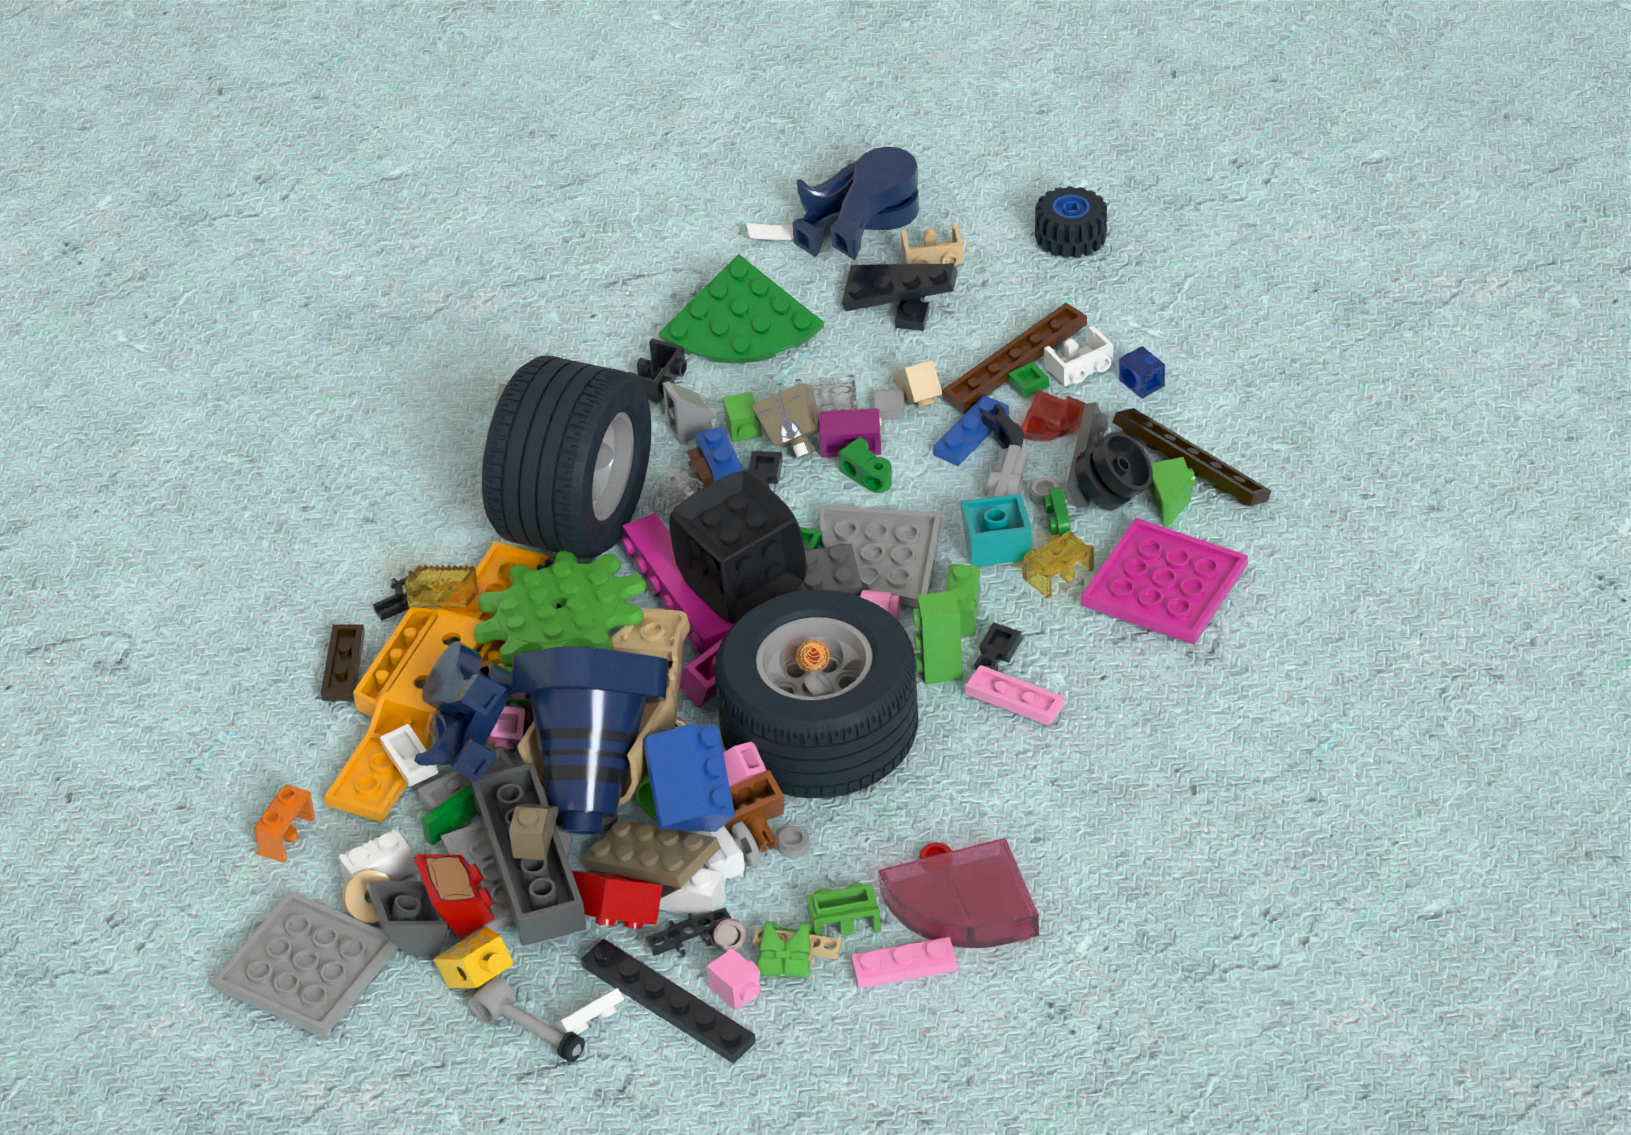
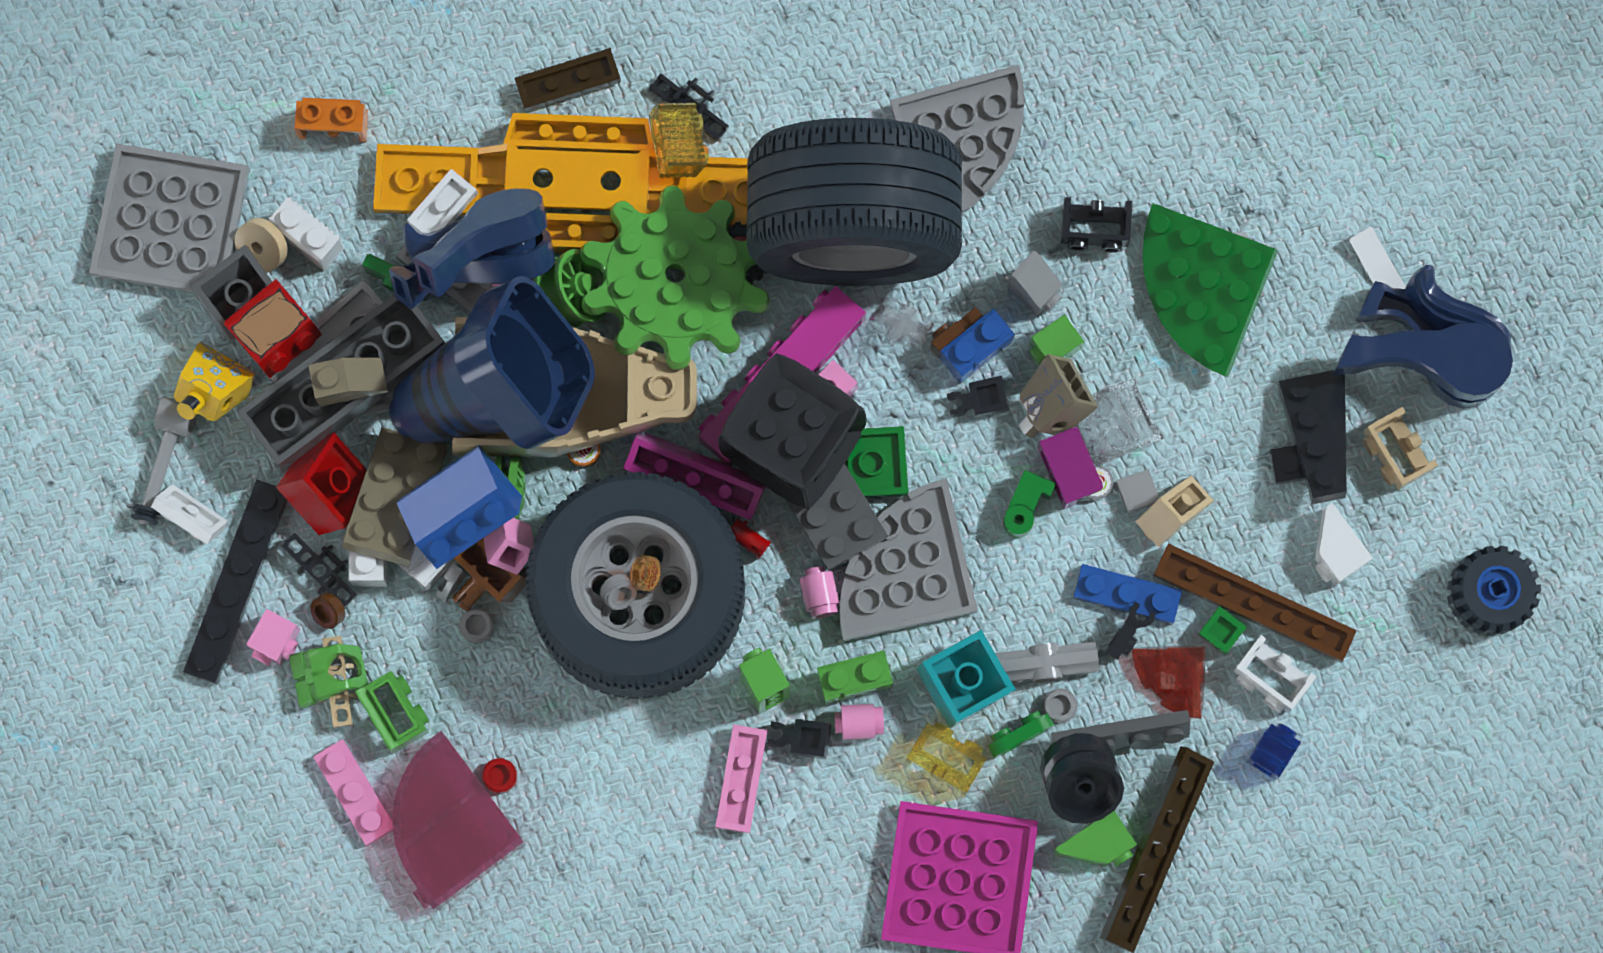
camera: 65 degrees right, 35 degrees up
none -> bright pink brick [834,704,884,740]
none -> white slope [1315,503,1373,586]

